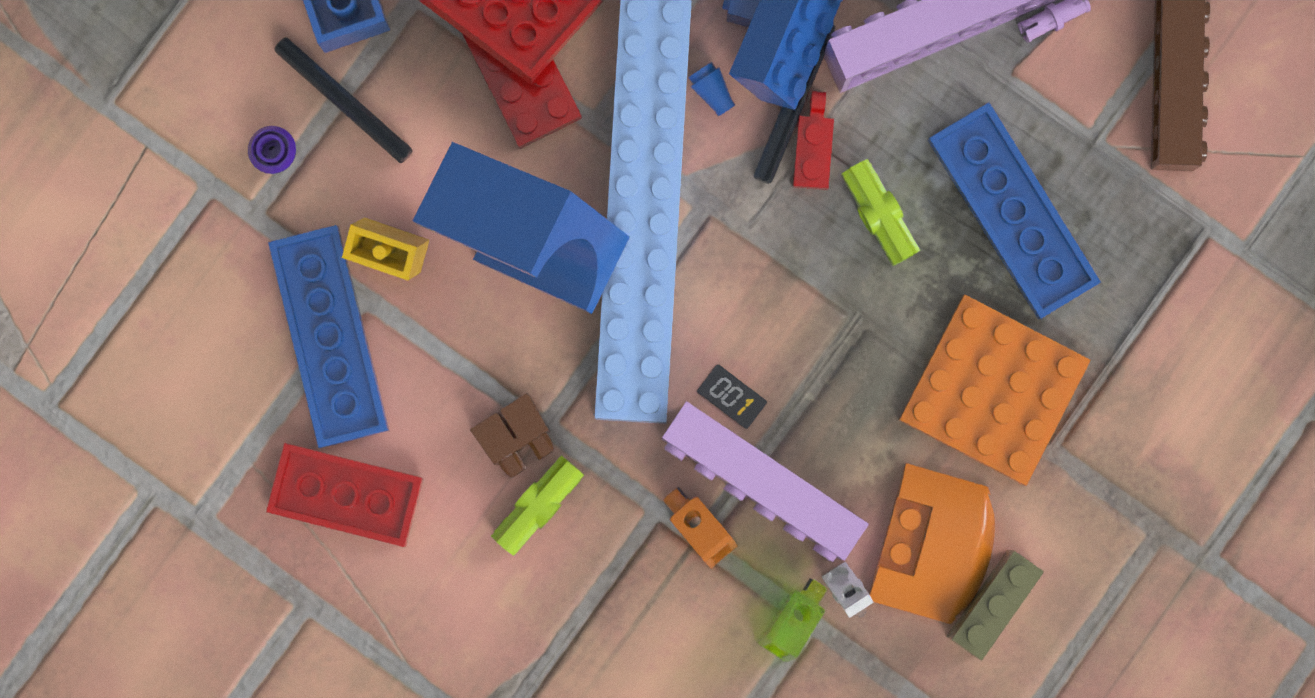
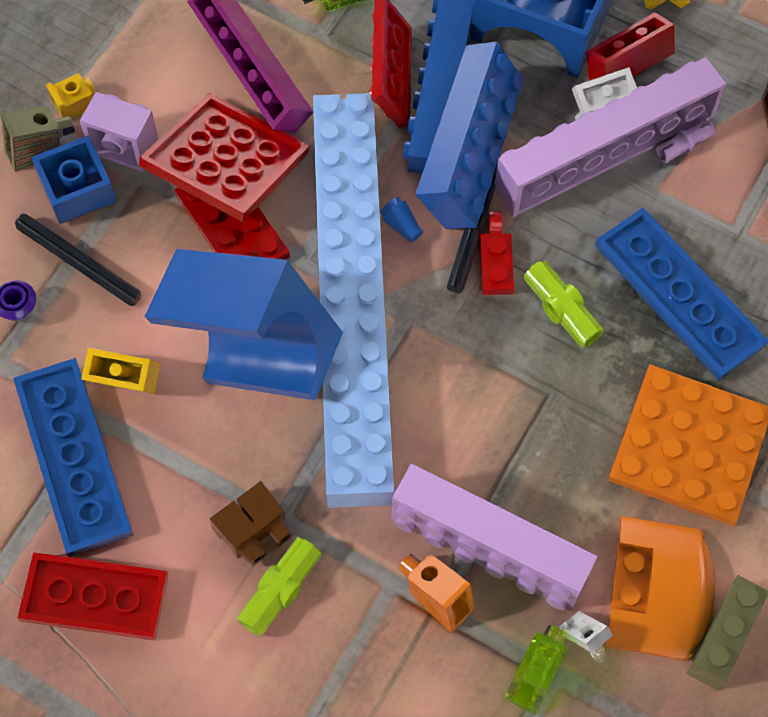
camera: 10 degrees left, 20 degrees down
black sticker [697,365,767,429] -> none

